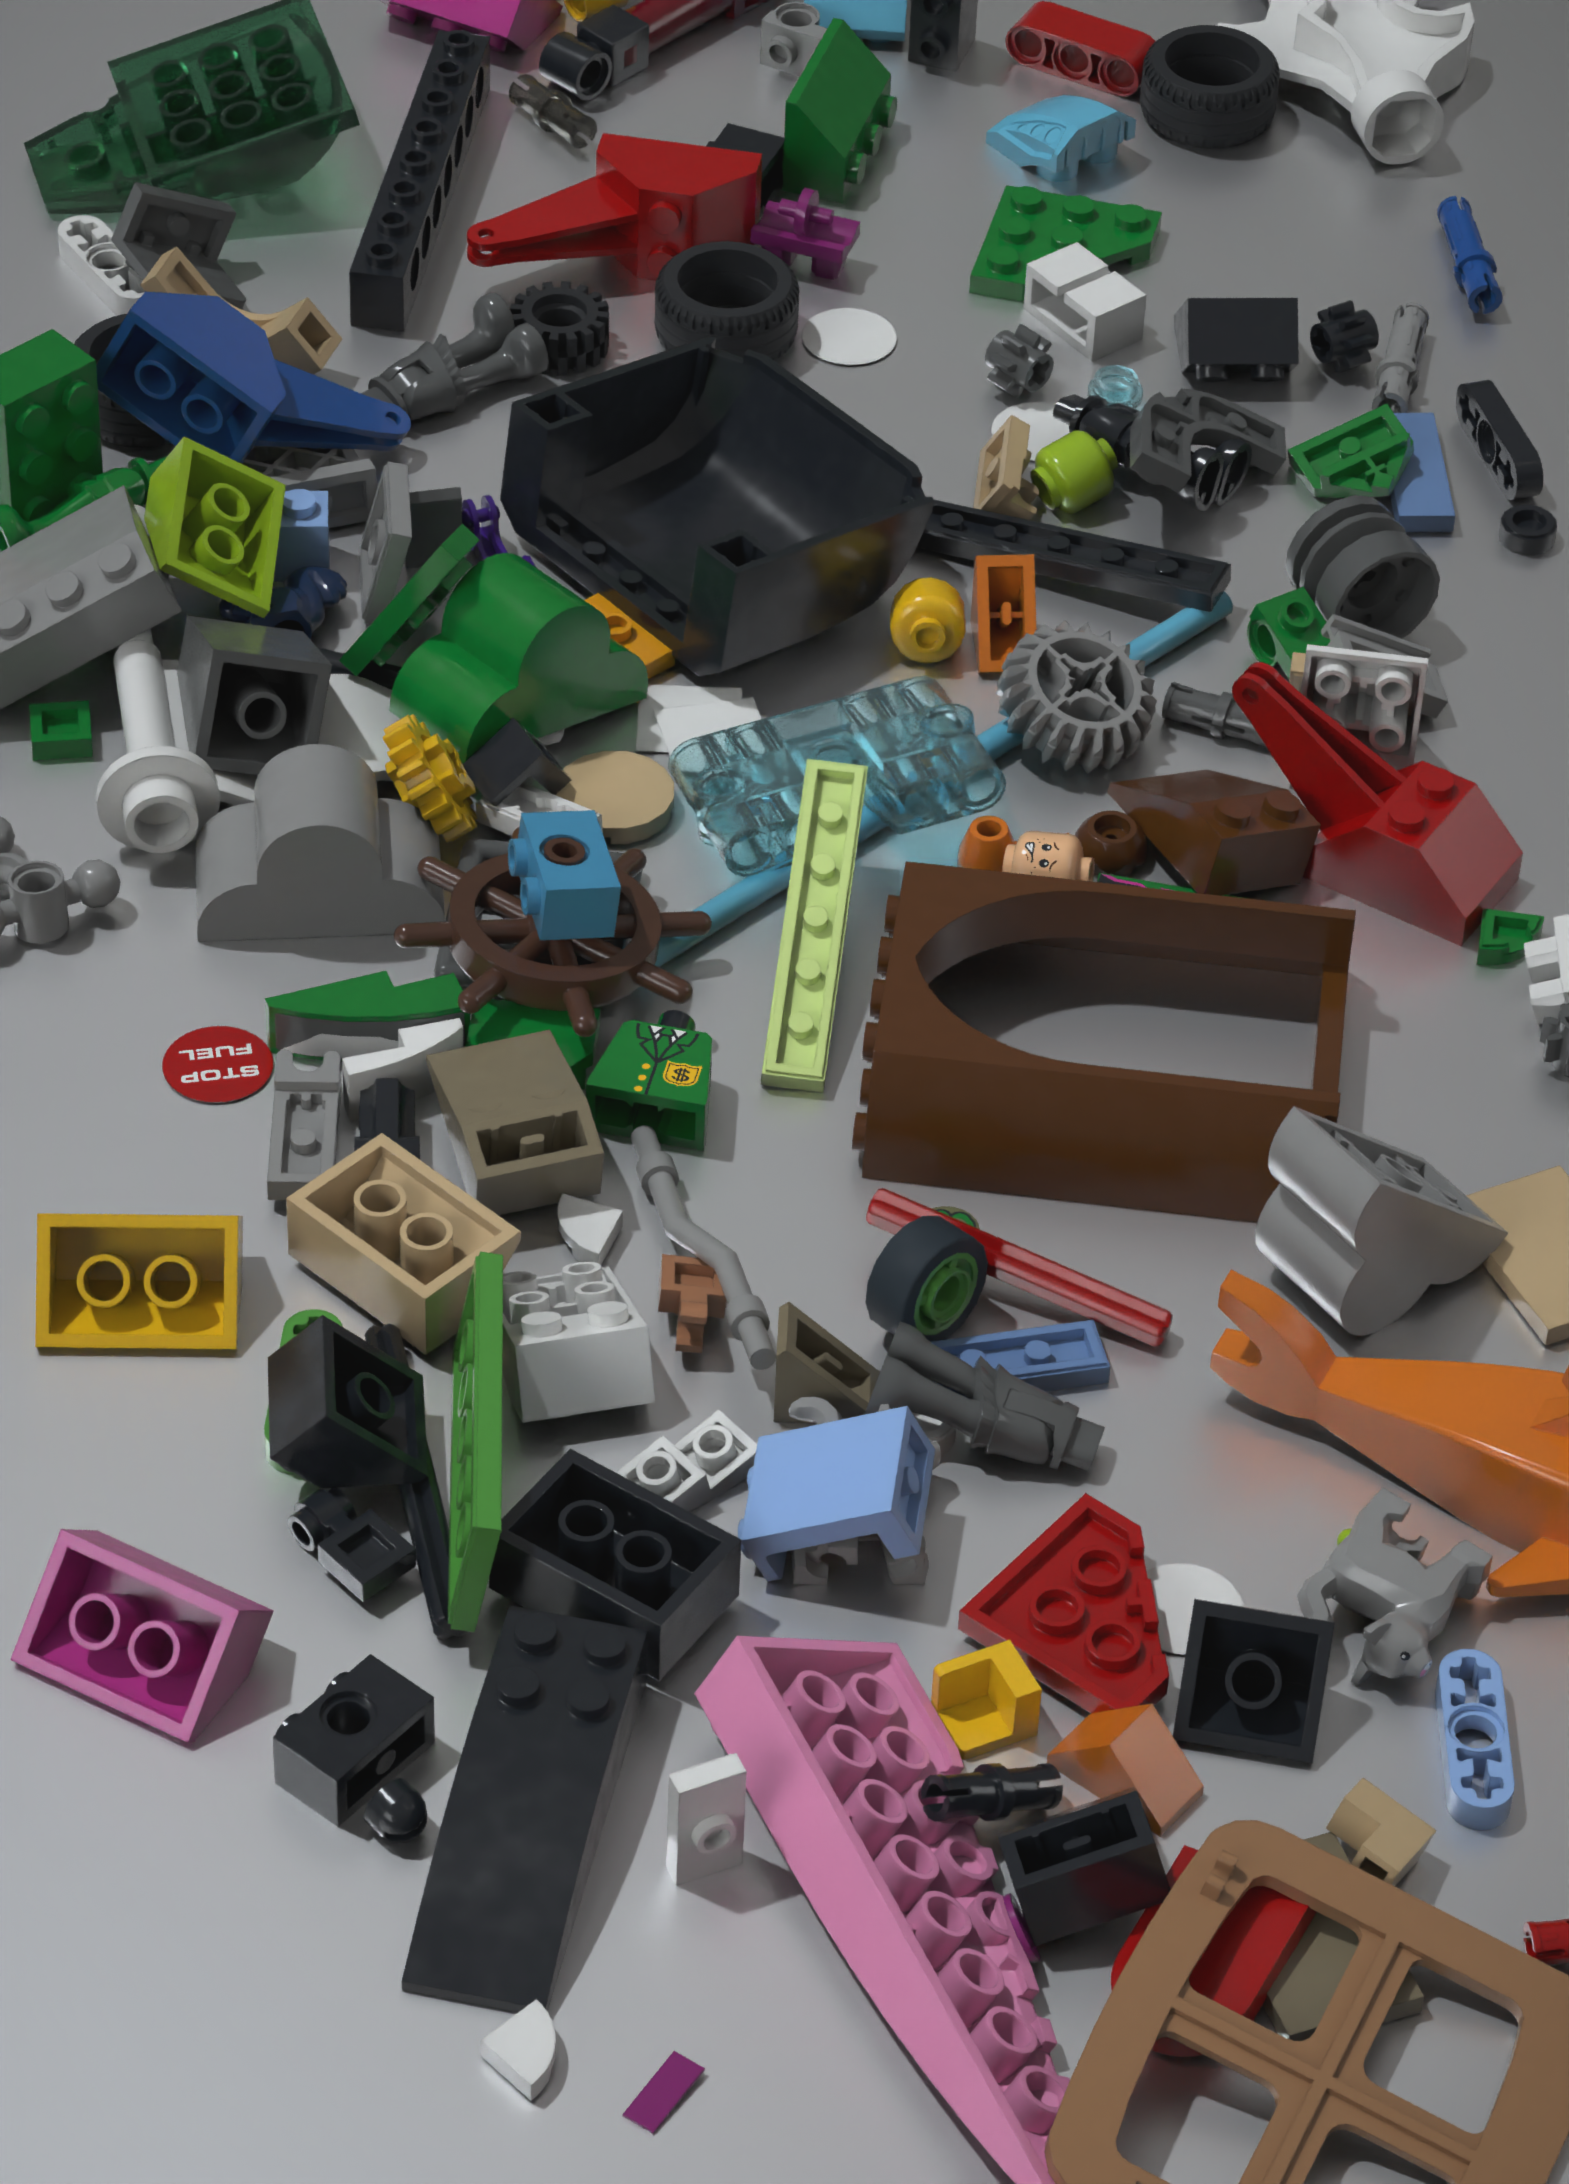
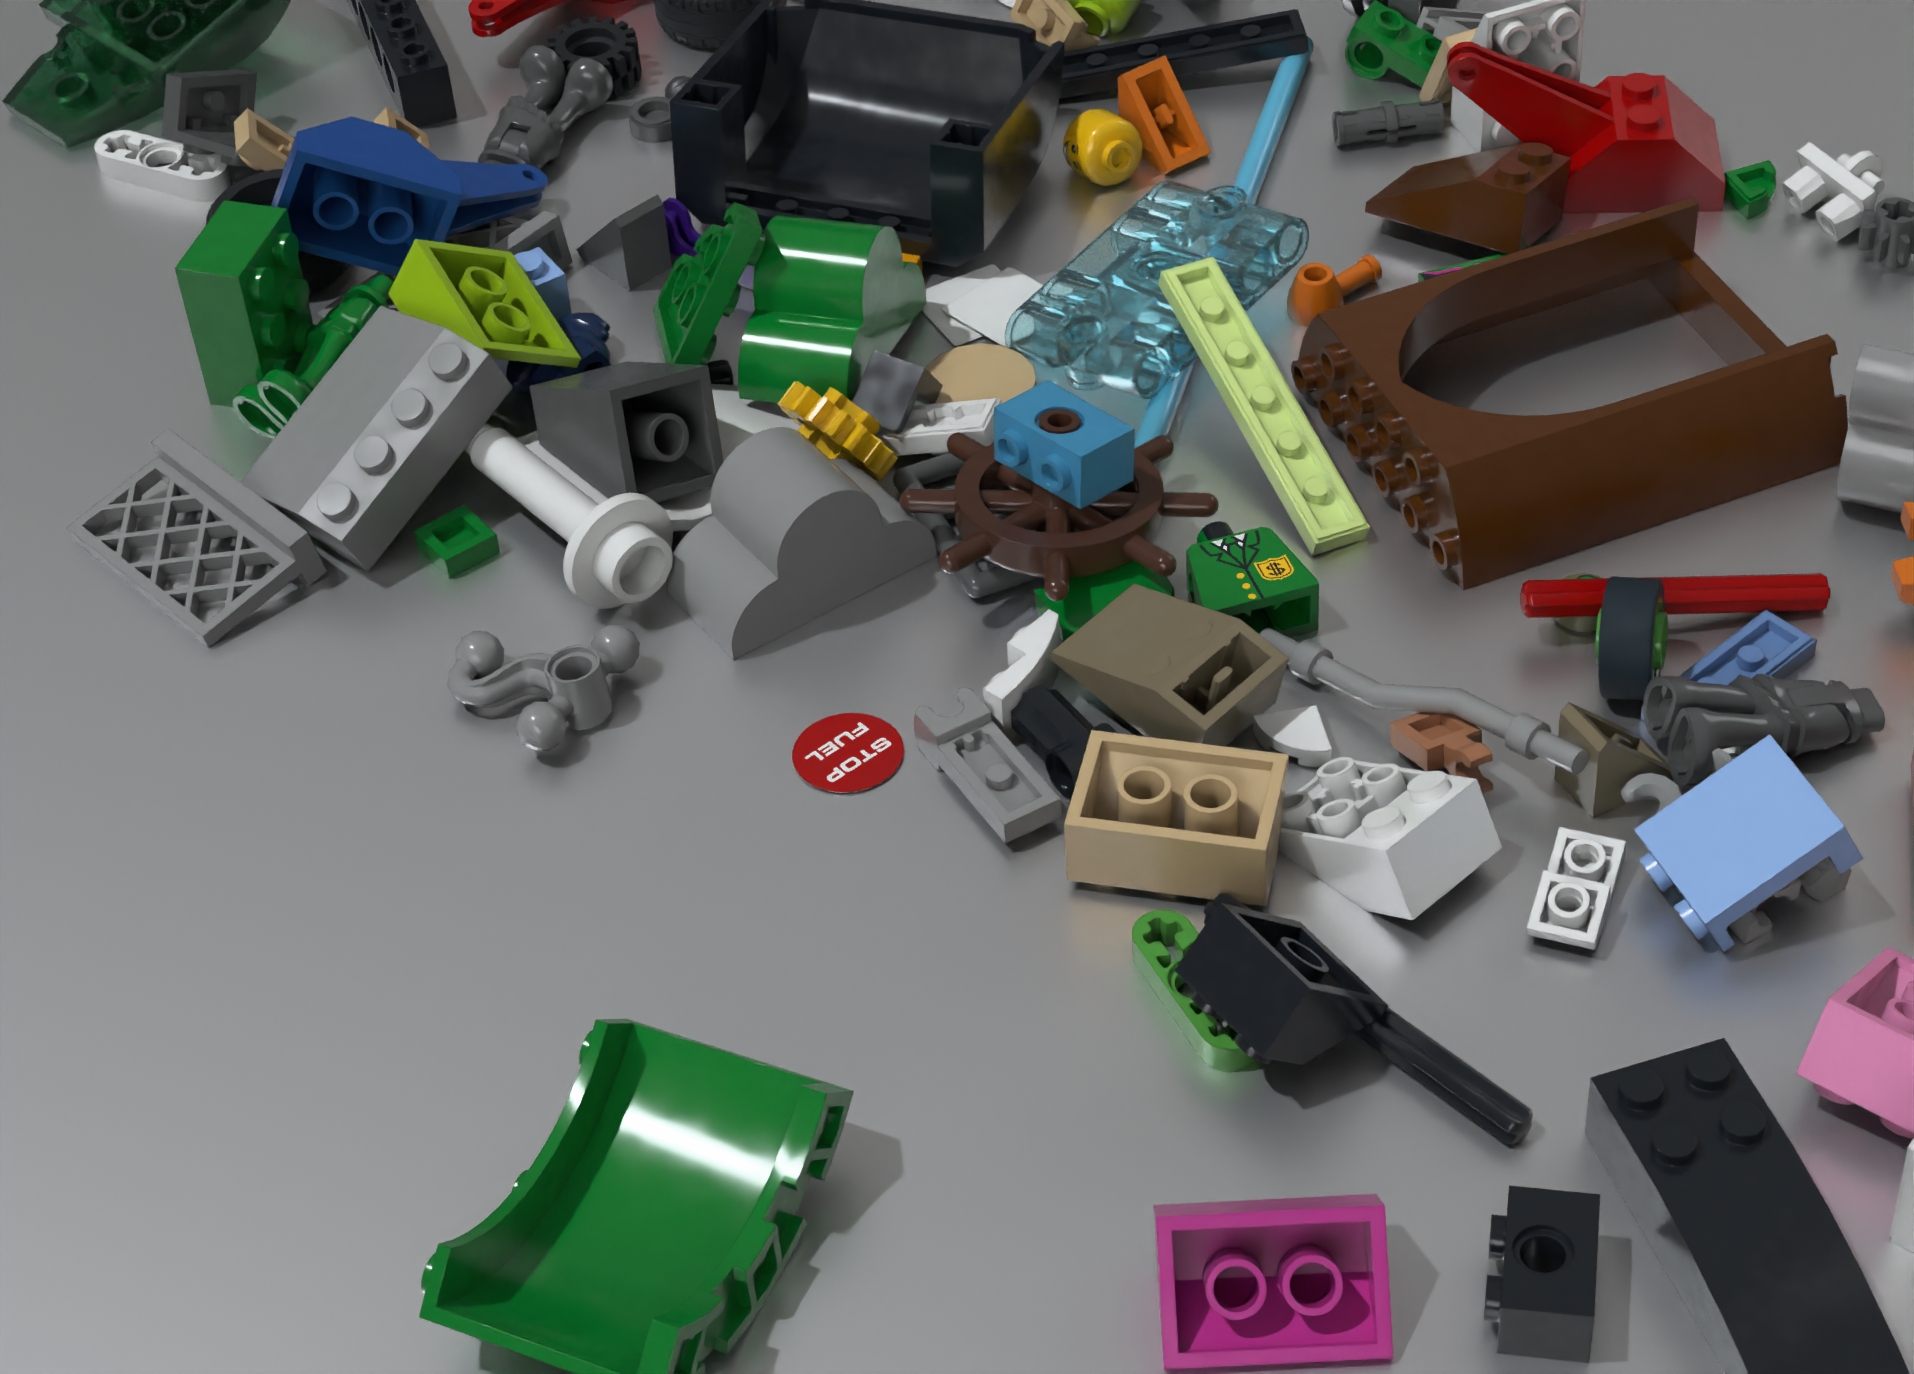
camera: 25 degrees left, 0 degrees up
yellow slope [35,1213,243,1349] -> none
green slope [265,971,470,1062] -> none
black plate [288,1487,416,1602] -> none
light grey tile [358,461,412,624] -> none
black hinge [364,1778,427,1843] -> none
bright green tile [448,1252,503,1632] -> none
black brick [489,1448,741,1681] -> none
light grey gear [996,620,1157,774] -> none
light nougat head [1002,831,1094,882] -> none
reddish brown plate [1075,811,1148,877] -> none

